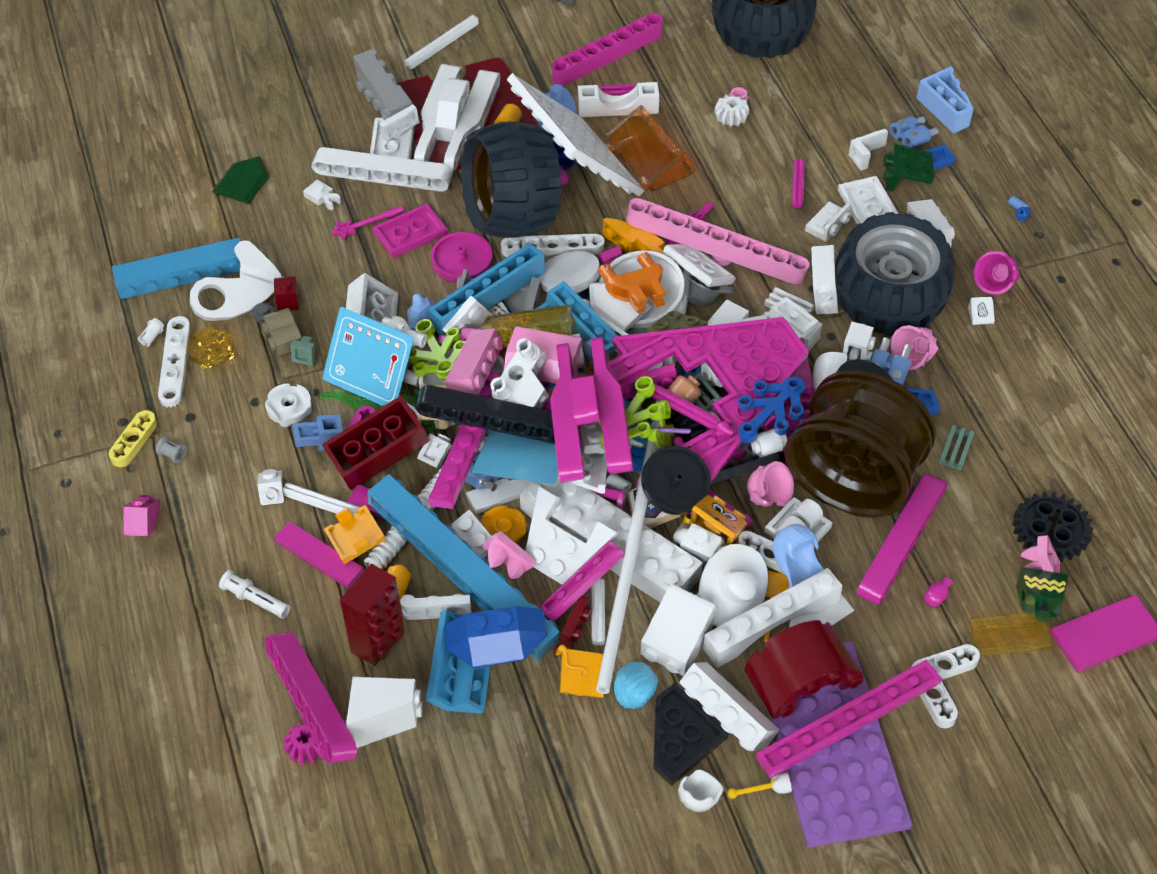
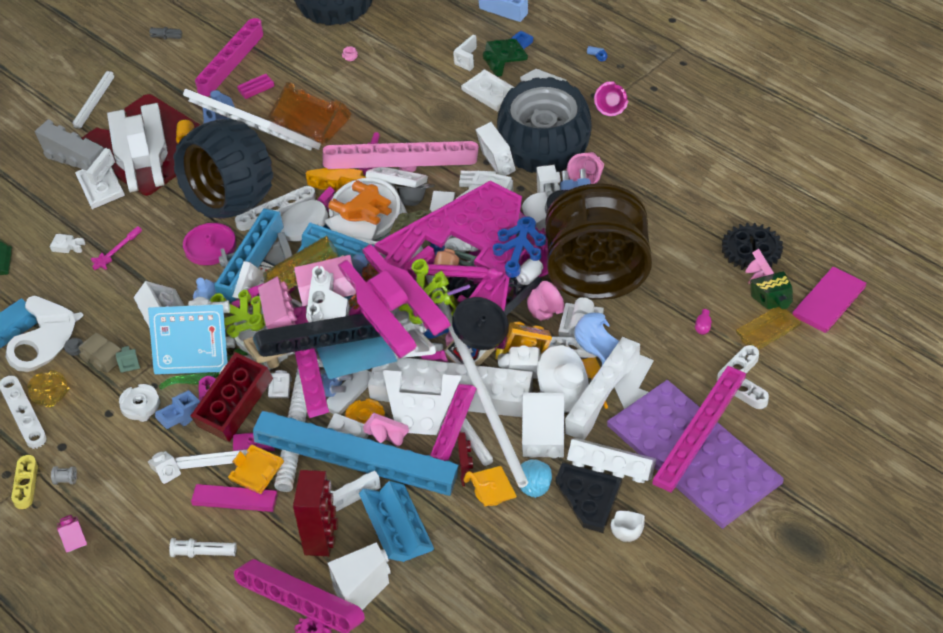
camera: 25 degrees left, 5 degrees down
dark red brick [274,276,300,311] -> none
white beam [311,147,453,191] -> none
dark pink tile [372,203,448,258] -> none
blue wedge [444,606,547,668] -> none
white arch [578,82,659,117] -> none
white gear [715,95,749,128] -> none
hinge [727,771,792,799] -> none
dark red cylinder [744,620,864,720] -> none
dark pink axle [792,159,805,209] -> none
white bracket [805,201,852,242] -> none
dark pink beam [856,472,948,606] -> none
medium blue piece [889,116,939,148] -> none
sand green tile [939,425,975,471] -> none
white slope [968,297,995,325] -> none

